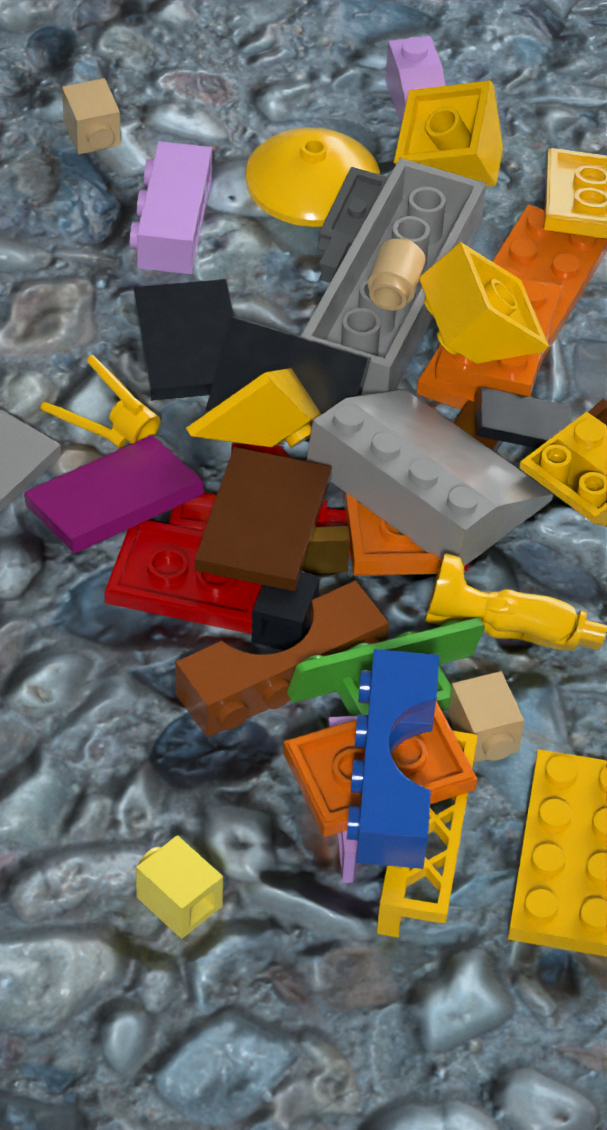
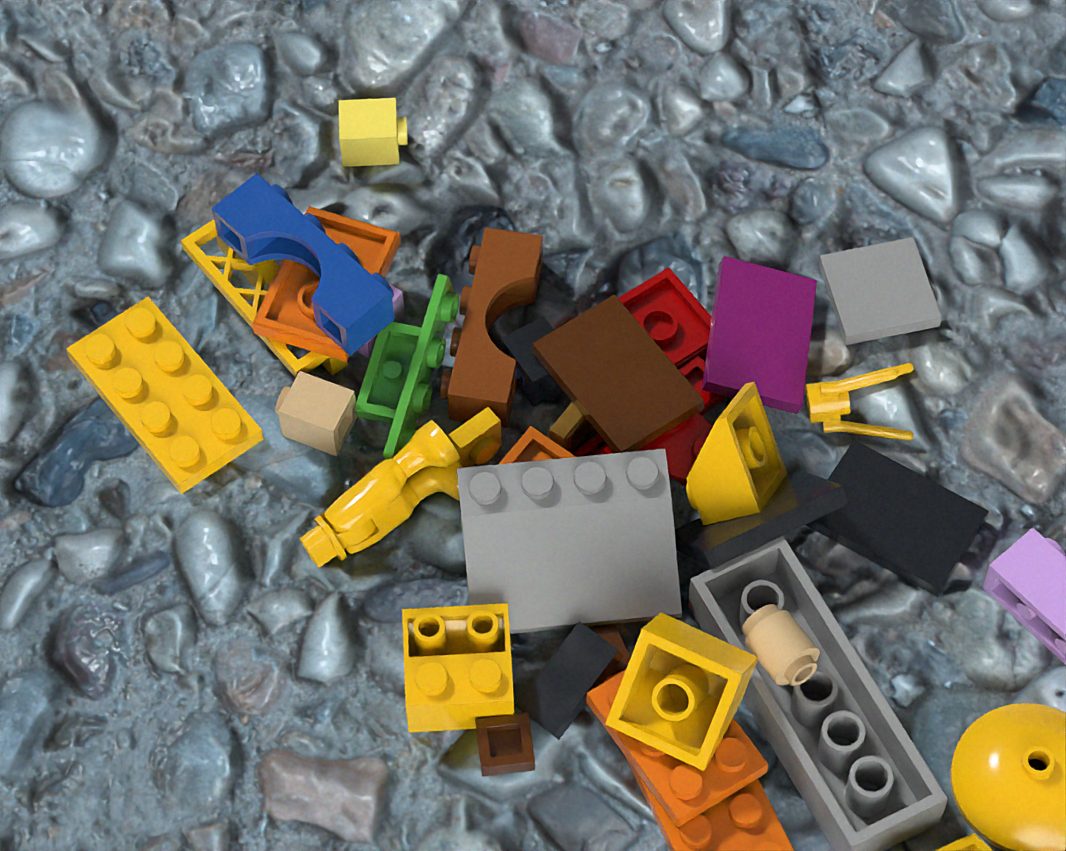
camera: 135 degrees right, 10 degrees up
dark grey hinge [317,167,389,283] -> none
none -> yellow plate [448,407,502,468]

